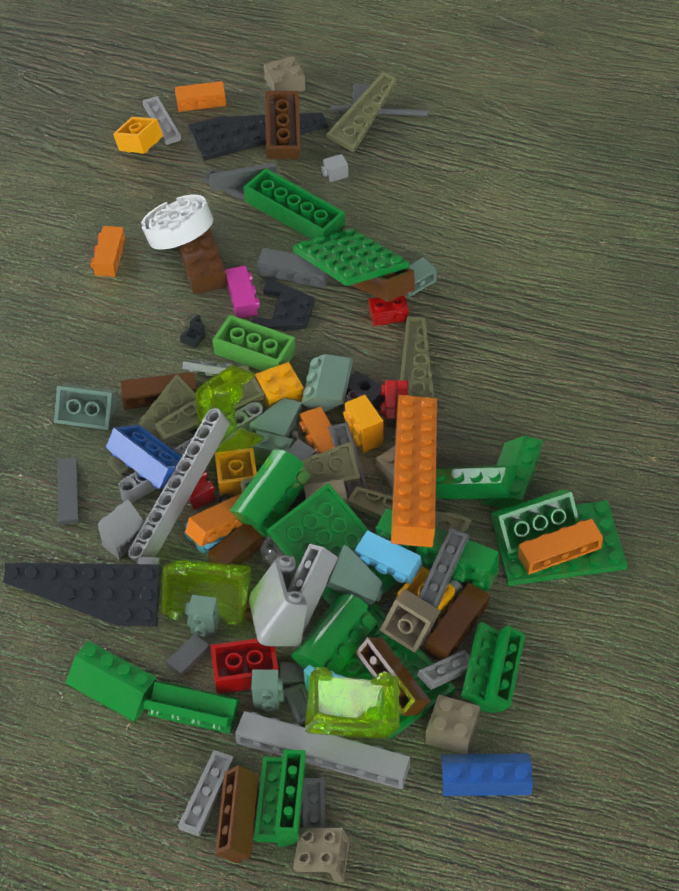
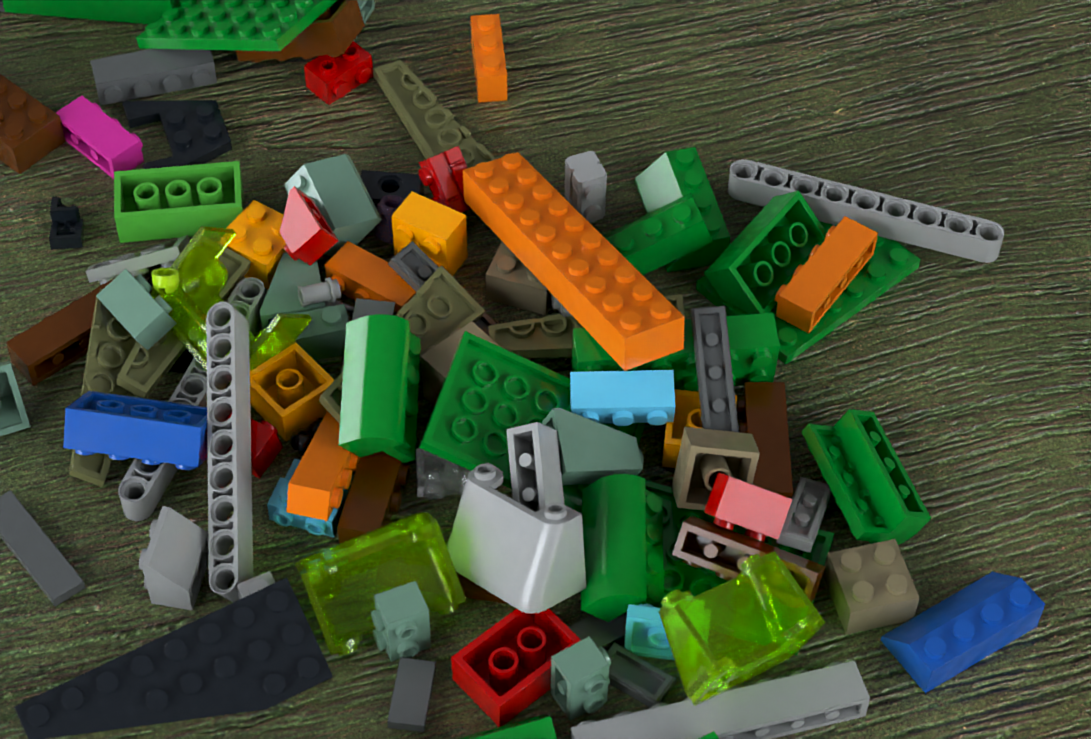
camera: 35 degrees left, 0 degrees up
none -> sand green brick [96,269,177,351]
none -> lime hinge [152,268,179,294]
none -> slope [279,186,338,266]
none -> light grey pin [298,277,341,307]
none -> orange brick [470,14,508,103]
none -> light grey brick [564,151,607,222]
none -> brick [704,472,793,542]
none -> light grey beam [728,159,1004,263]

